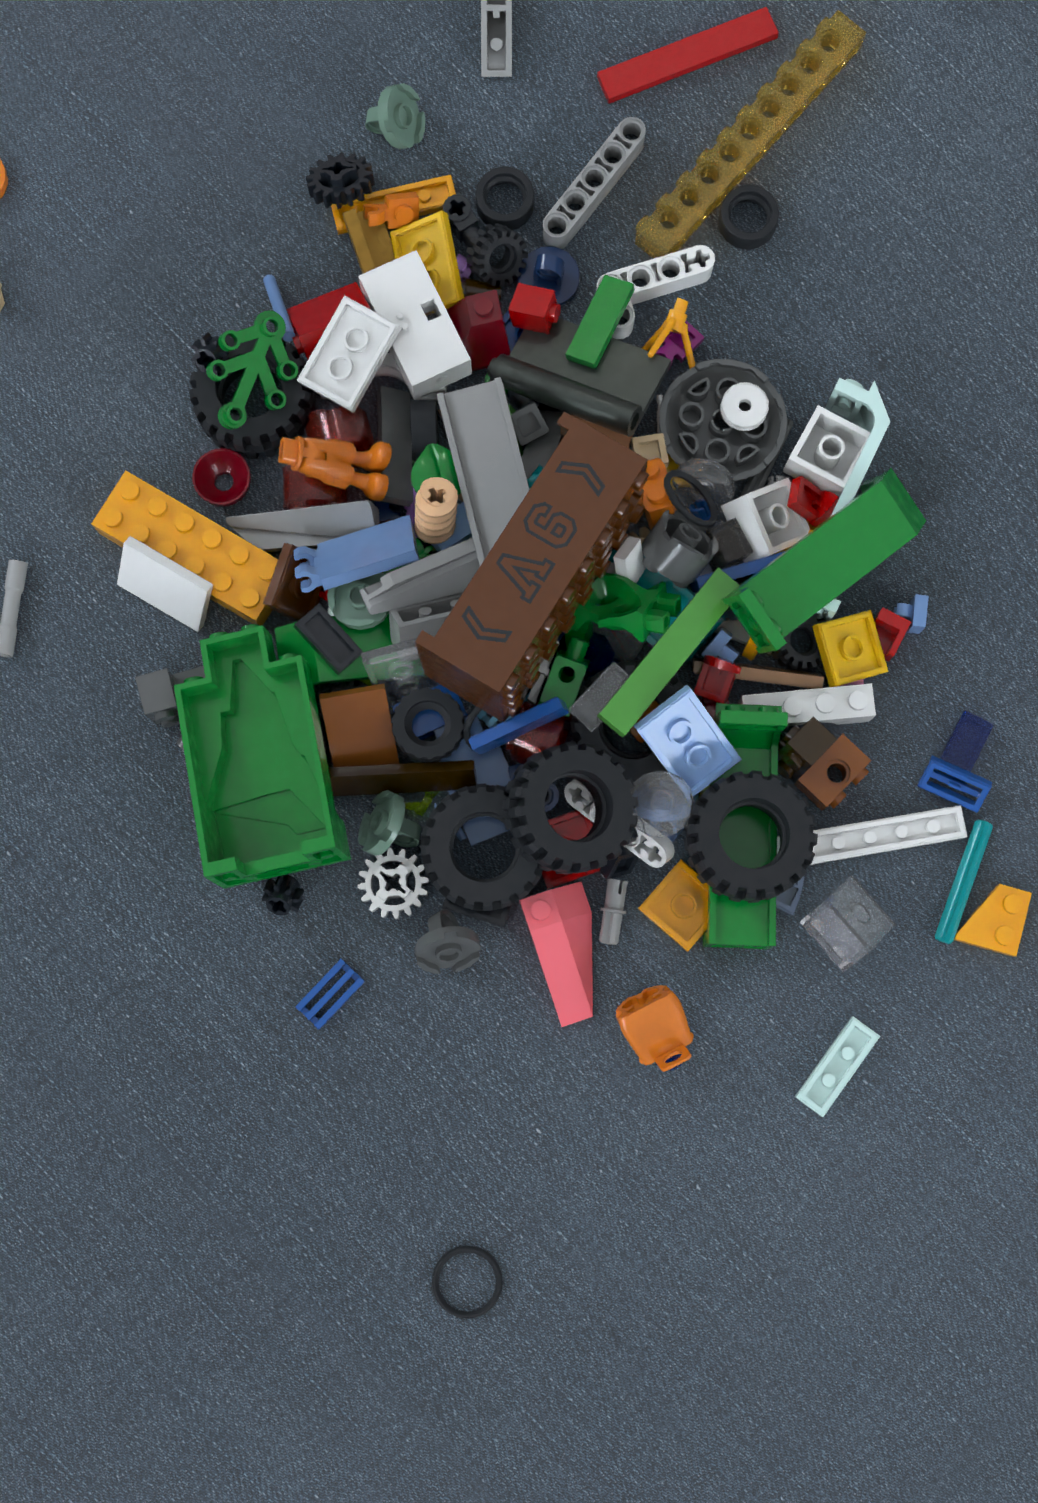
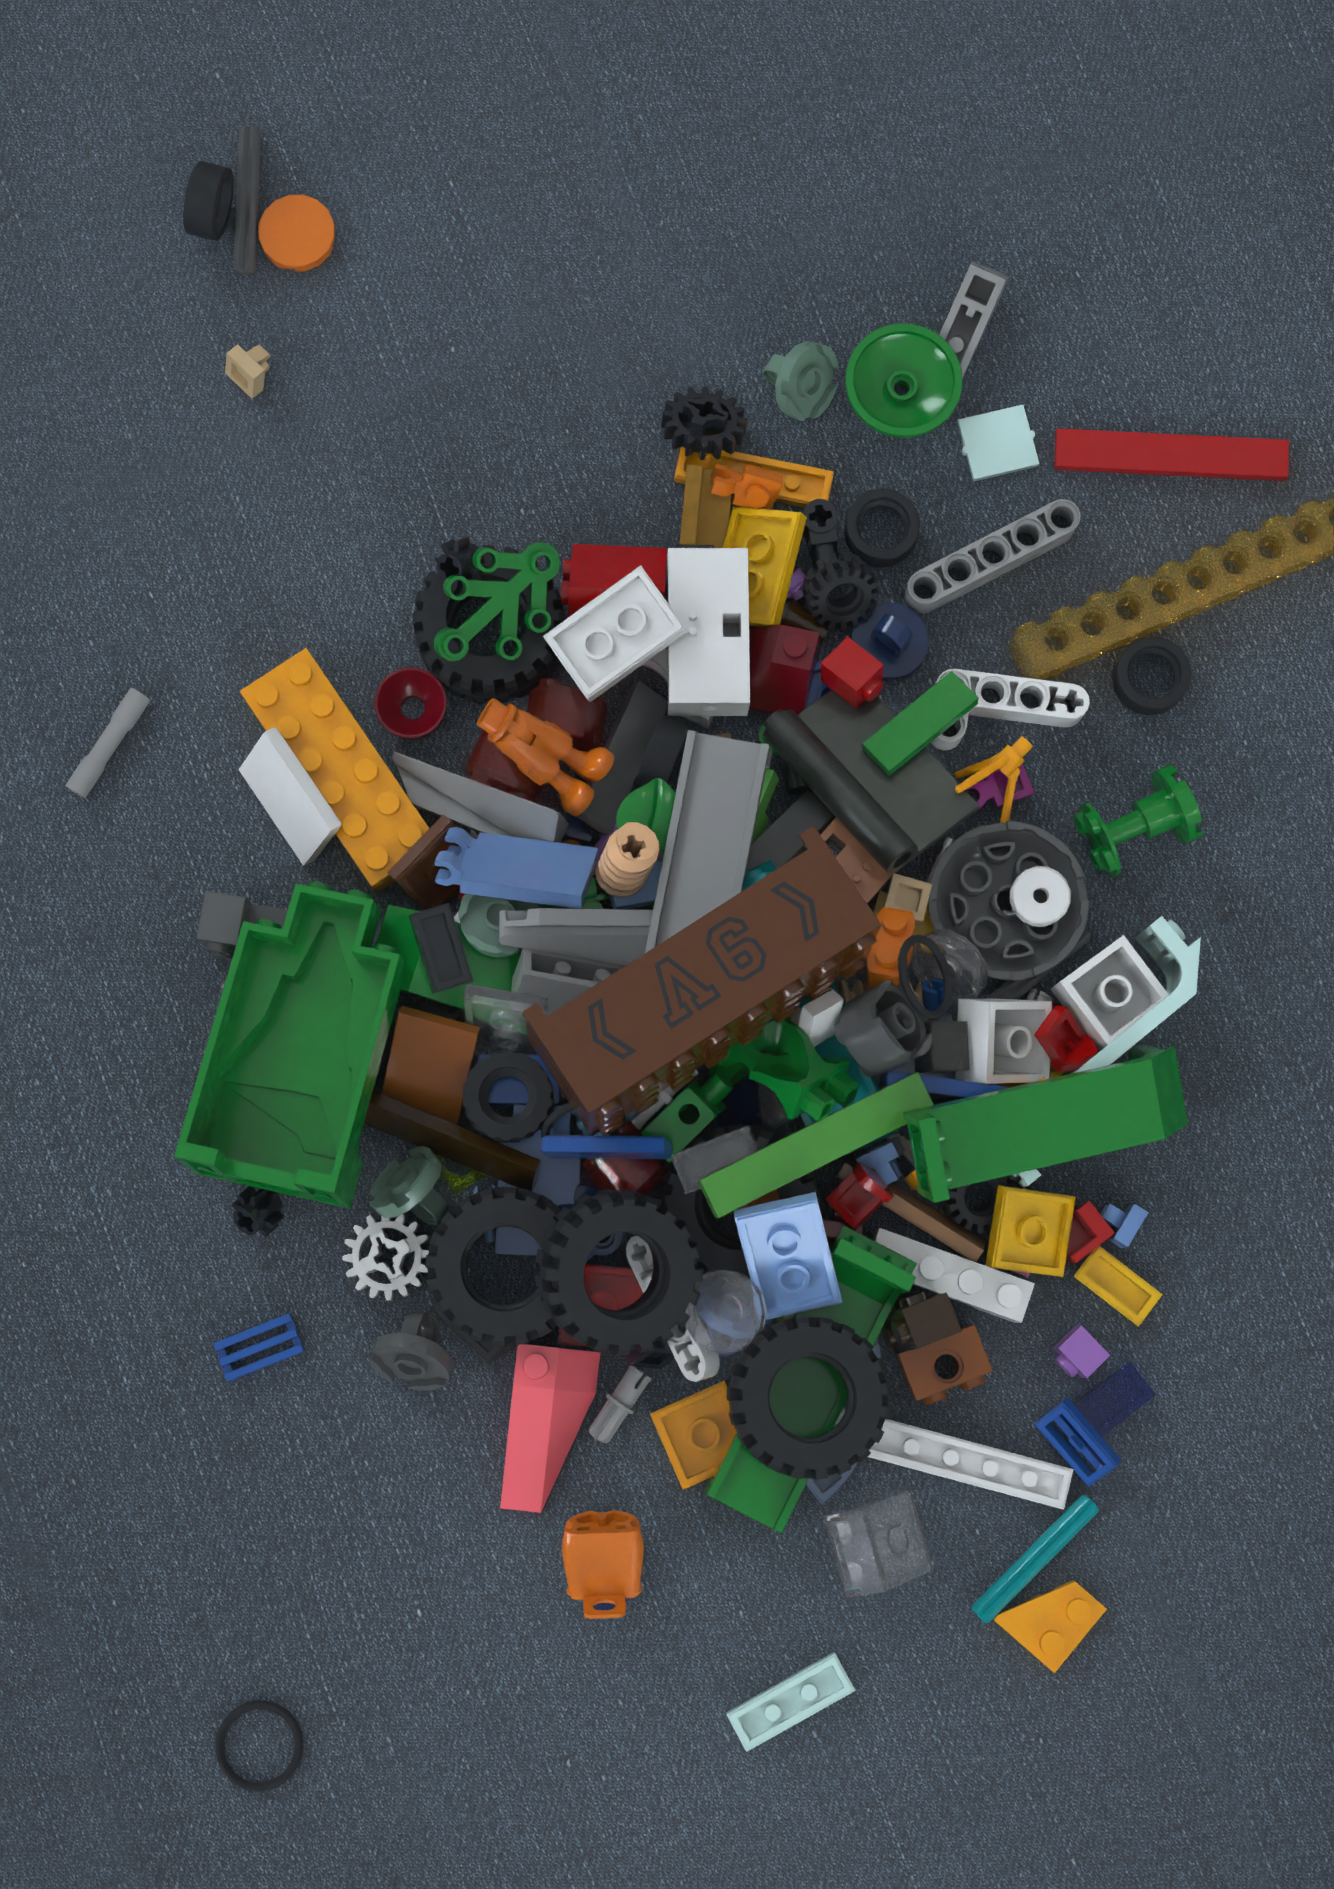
camera: 20 degrees right, 0 degrees up
medium blue bar [263,275,295,342] -> none
dark grey tile [511,401,550,446] -> none
none -> green dish [845,324,962,438]
none -> light aqua piece [957,405,1039,482]
none -> medium lavender plate [1053,1325,1110,1378]
none -> green piece [1073,765,1203,877]
none -> yellow tile [1073,1245,1163,1327]

